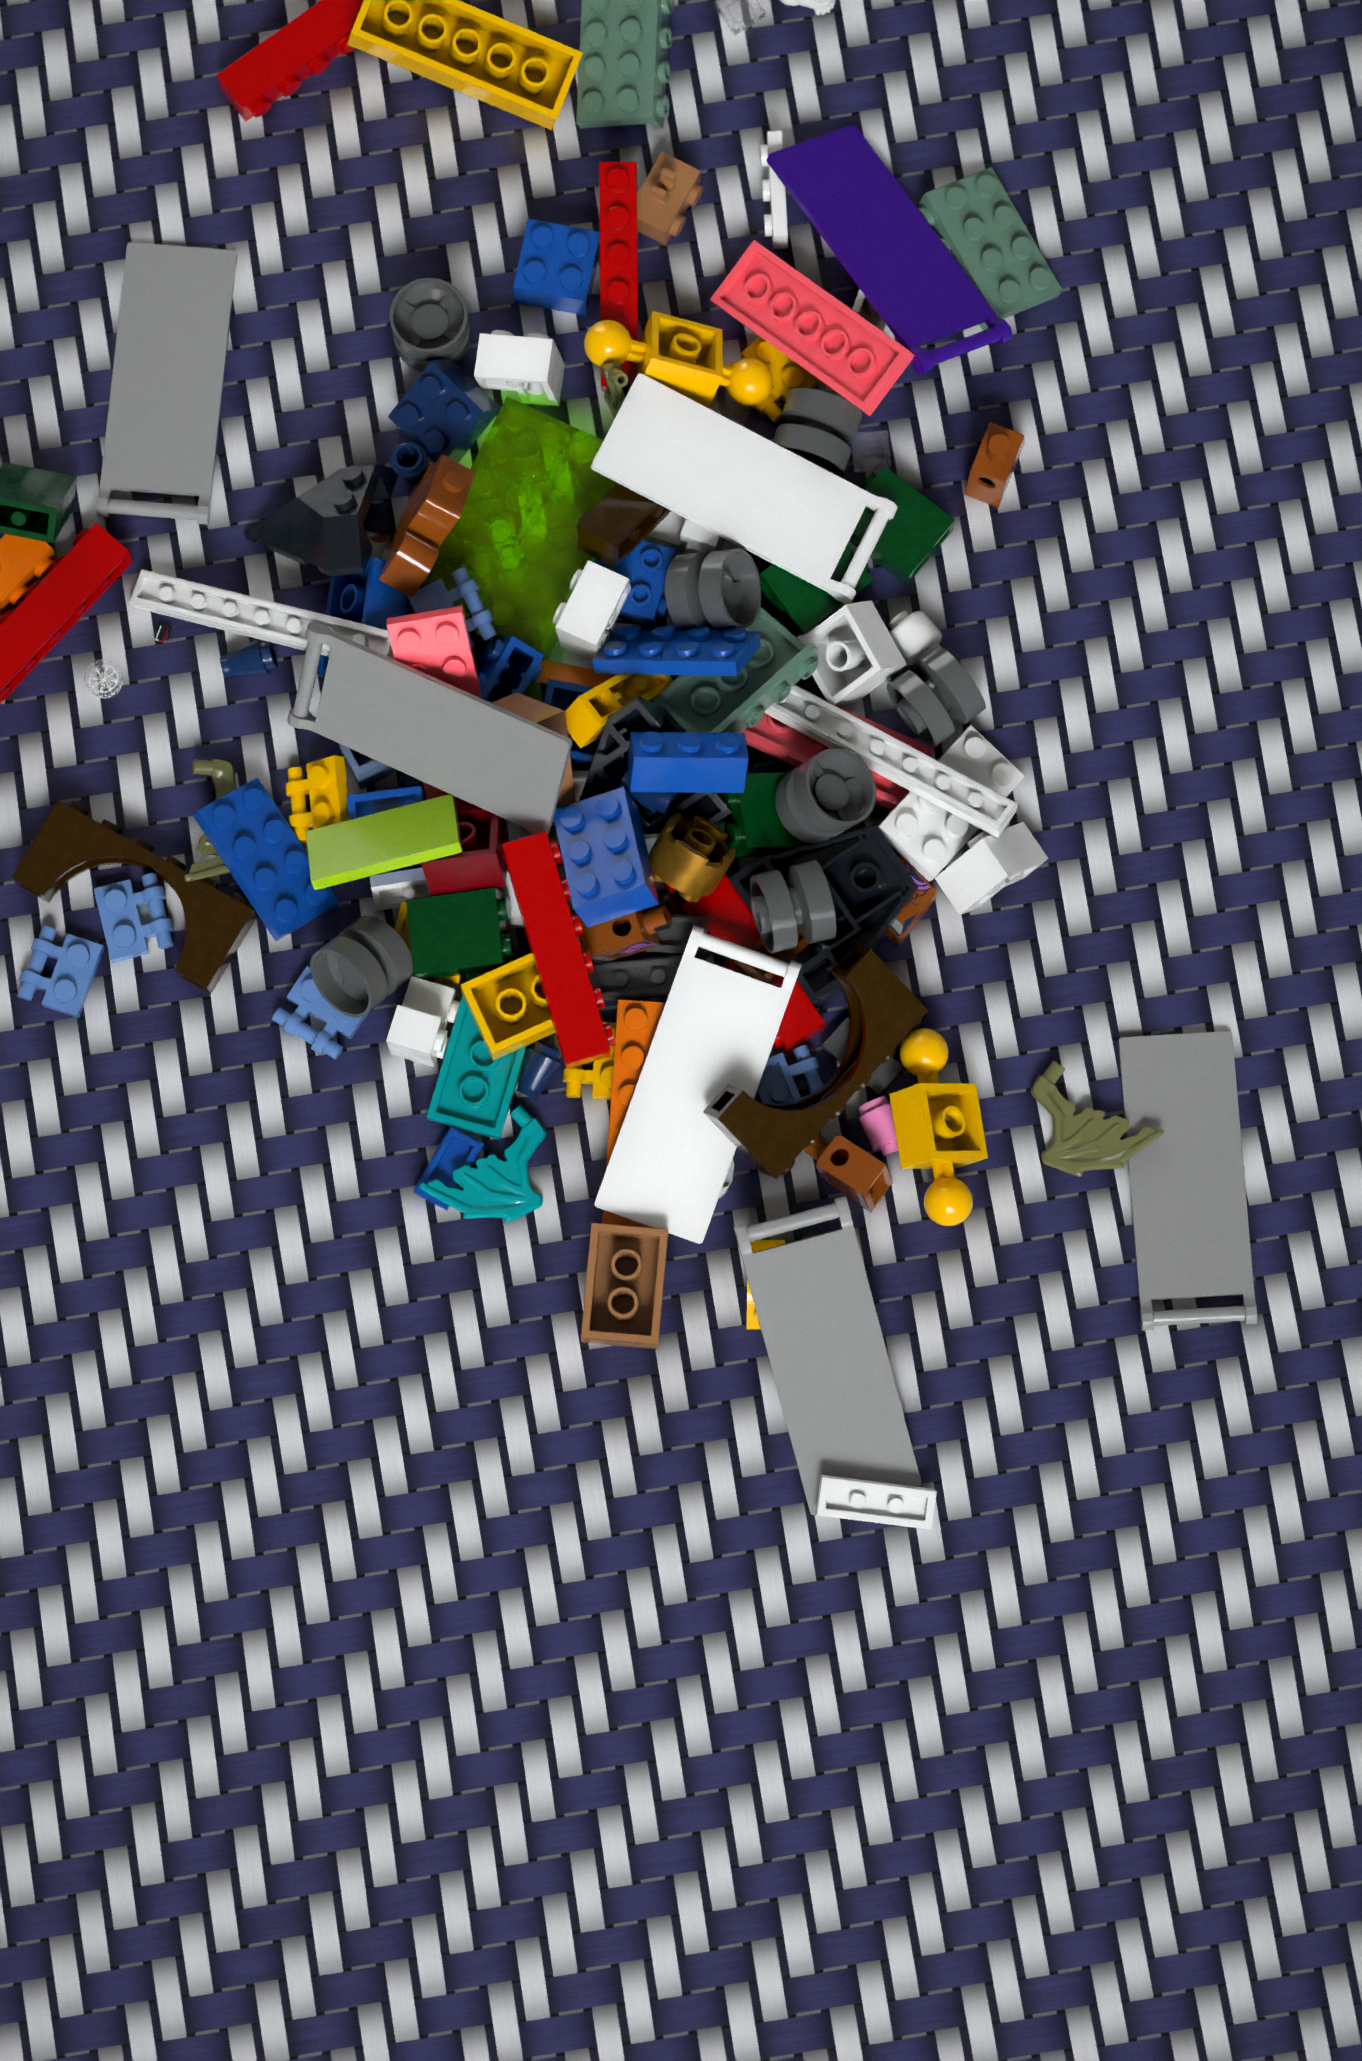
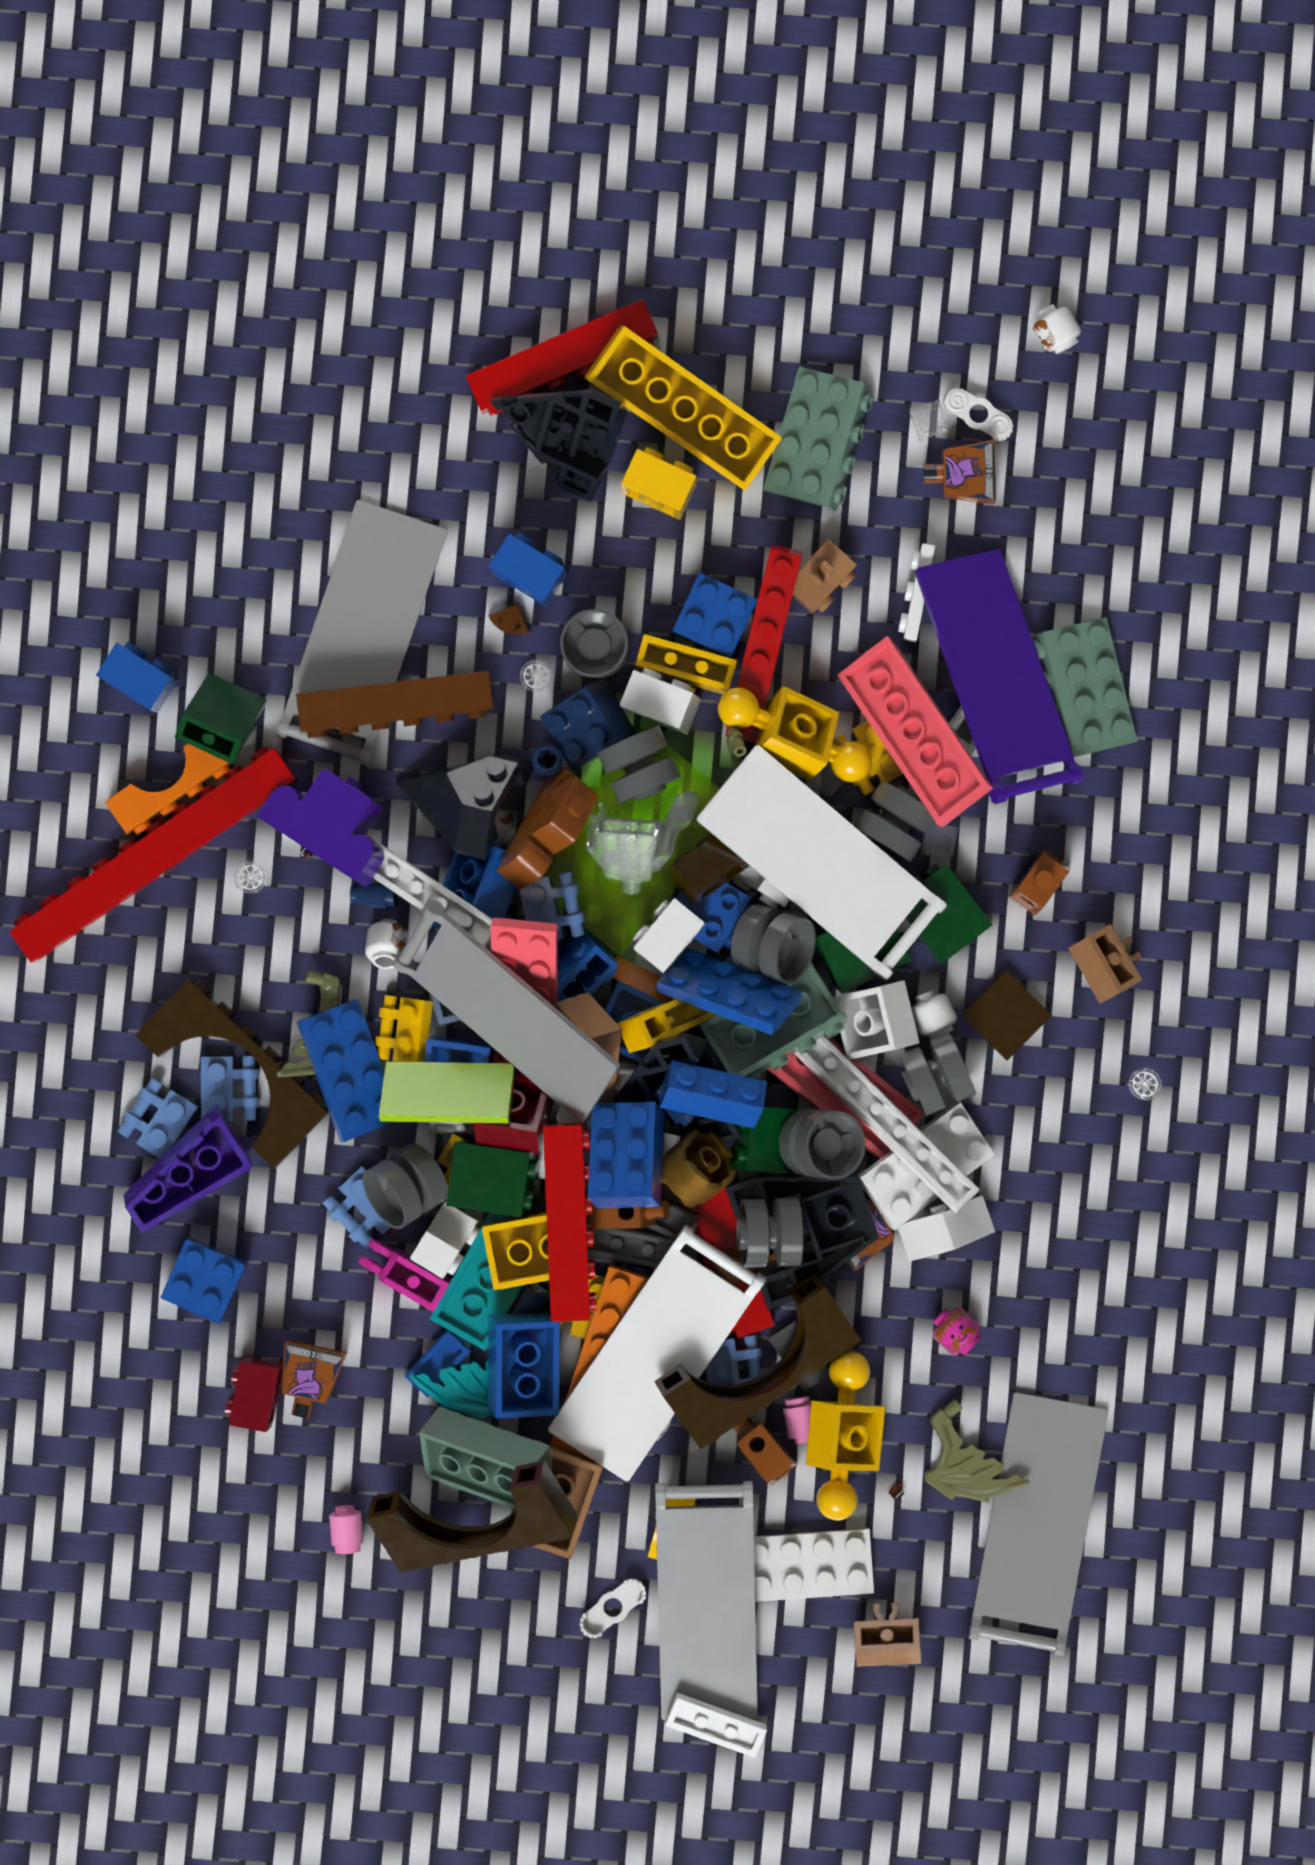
camera: 15 degrees right, 10 degrees up
none -> dark purple wedge [123,1104,253,1233]
none -> blue brick [160,1237,249,1324]
none -> dark red brick [225,1356,283,1432]
none -> dark purple brick [257,769,384,888]
none -> torso [282,1339,347,1418]
none -> reddish brown brick [296,671,493,738]
none -> bright pink brick [329,1505,363,1554]
none -> dark pink hinge [358,1238,452,1312]
none -> white head [365,919,408,969]
none -> dark brown arch [366,1460,578,1573]
none -> sand green slope [419,1407,553,1509]
none -> blue brick [488,533,567,607]
none -> reddish brown tile [488,603,530,635]
none -> blue brick [488,1312,560,1419]
none -> black wedge [490,389,627,502]
none -> clear tile [520,659,552,692]
none -> white piece [579,1579,646,1638]
none -> clear torso [587,791,699,895]
none -> dark grey wheel [597,726,682,804]
none -> yellow brick [621,447,696,520]
none -> yellow brick [635,634,737,695]
none -> white plate [754,1528,874,1602]
none -> medium nougat brick [854,1603,921,1667]
none -> dark brown piece [888,1484,905,1501]
none -> torso [923,440,996,505]
none -> dark pink head [933,1307,981,1355]
none -> dark brown tile [961,970,1052,1061]
none -> medium nougat brick [1068,924,1142,1004]
none -> clear tile [1129,1068,1162,1100]

